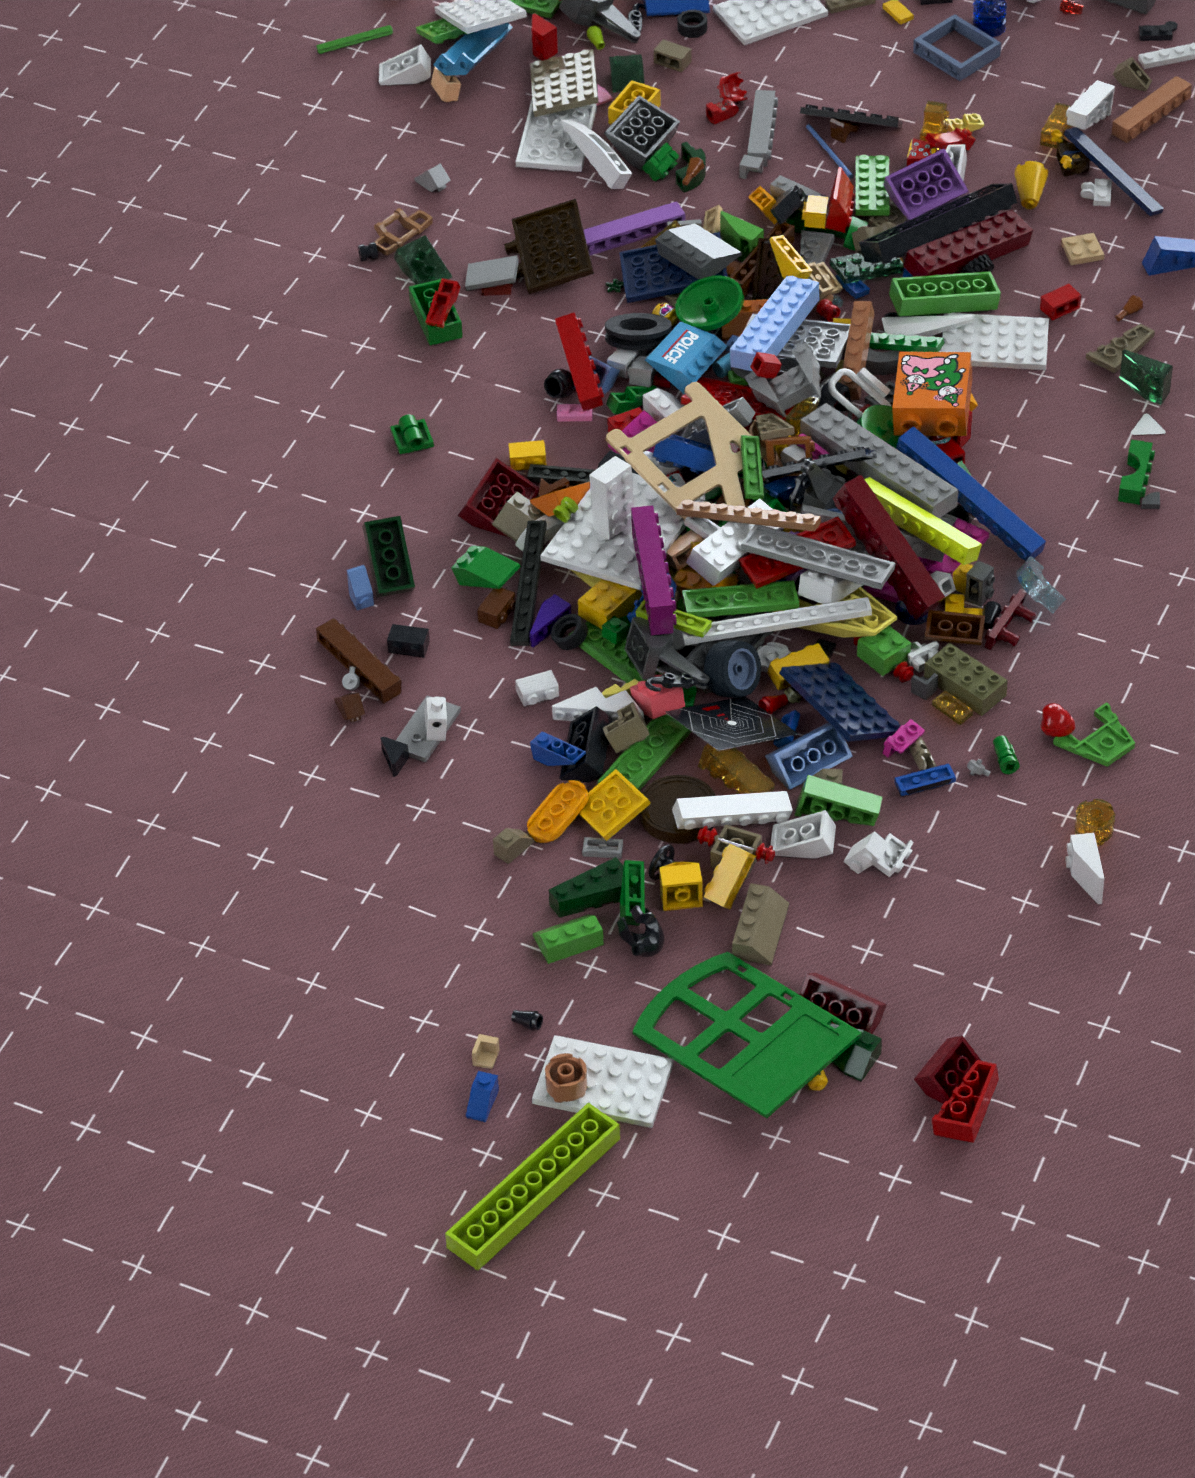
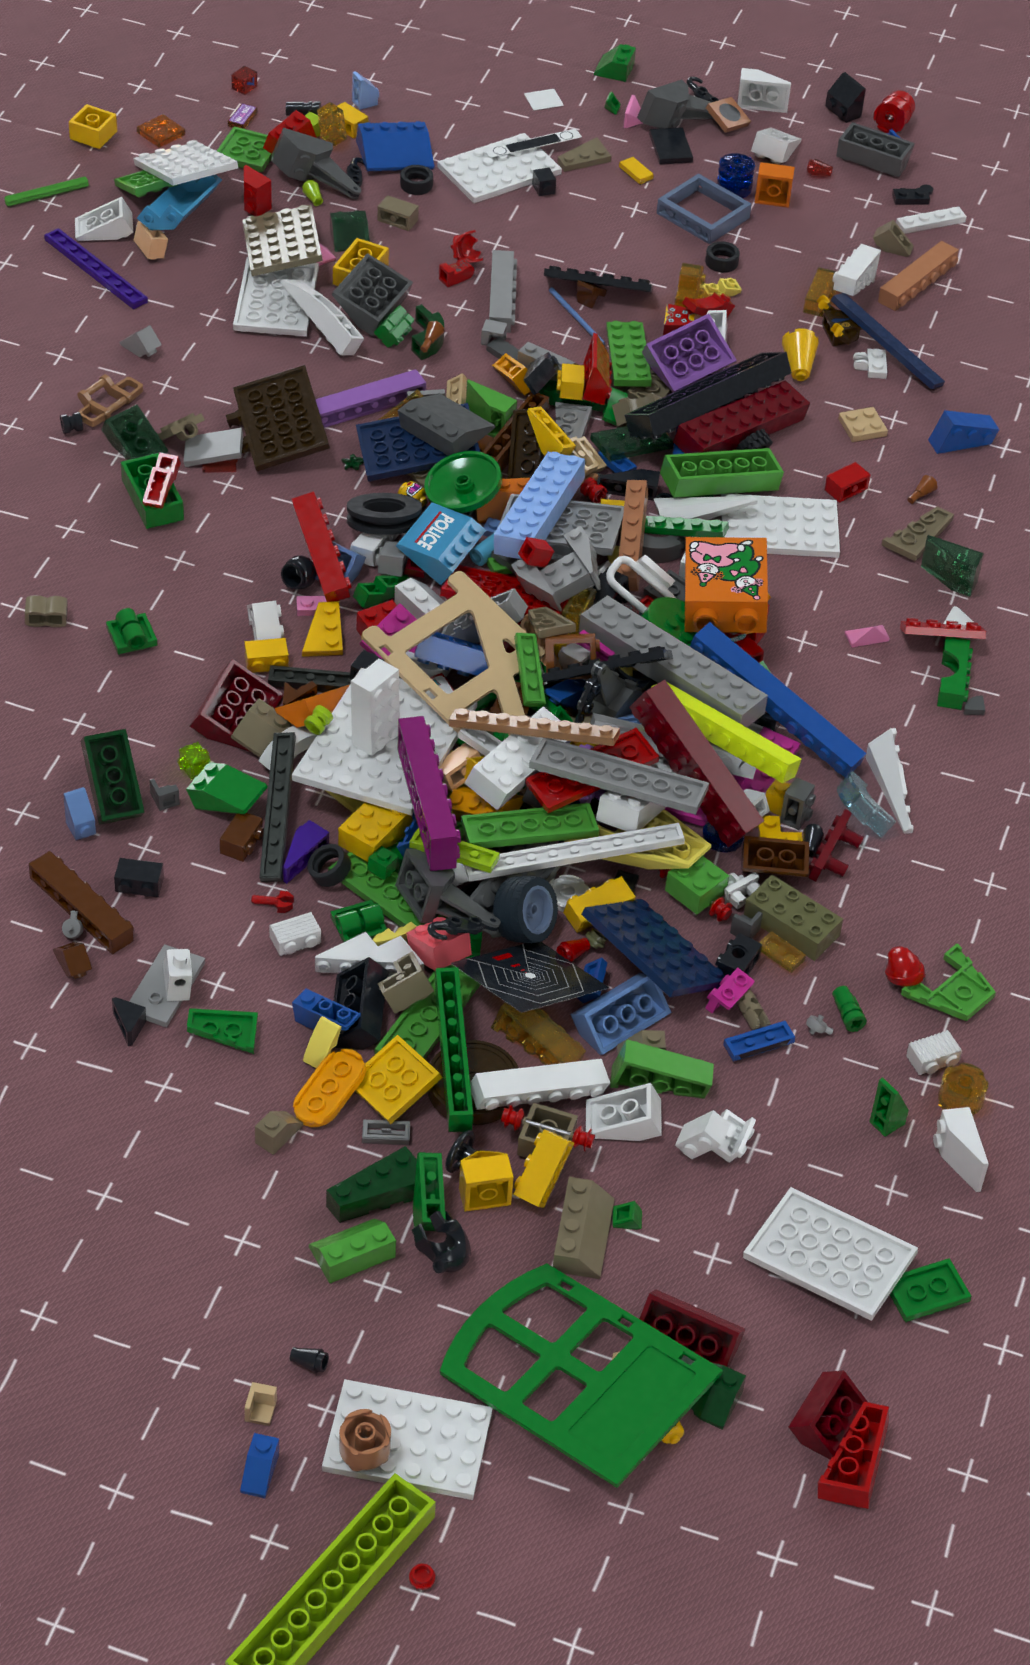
camera: 10 degrees left, 0 degrees up
none -> dark tan brick [25,595,68,627]
none -> dark purple tile [44,228,148,310]
none -> dark grey panel [150,779,180,811]
none -> dark tan plate [156,413,205,442]
none -> clear neon green brick [177,742,210,780]
none -> green wing [187,1008,258,1054]
none -> white brick [247,601,284,640]
none -> red bar [251,890,294,913]
none -> yellow wing [302,601,343,656]
none -> light yellow slope [303,1016,341,1068]
none -> green plate [330,900,387,943]
none -> red plate [409,1563,435,1590]
none -> green brick [435,967,473,1132]
none -> dark grey tile [486,337,519,360]
none -> black brick [532,167,556,196]
none -> black slope [599,469,660,501]
none -> green slope [612,1201,642,1230]
none -> black tyre [705,241,740,273]
none -> black brick [715,933,763,976]
none -> white plate [743,1187,918,1321]
none -> orange brick [754,162,795,208]
none -> bright pink slope [845,625,890,647]
none -> white wedge [865,728,913,834]
none -> green slope [869,1077,909,1137]
none -> green plate [890,1258,972,1322]
none -> plate [900,618,986,639]
none -> white brick [906,1030,962,1075]

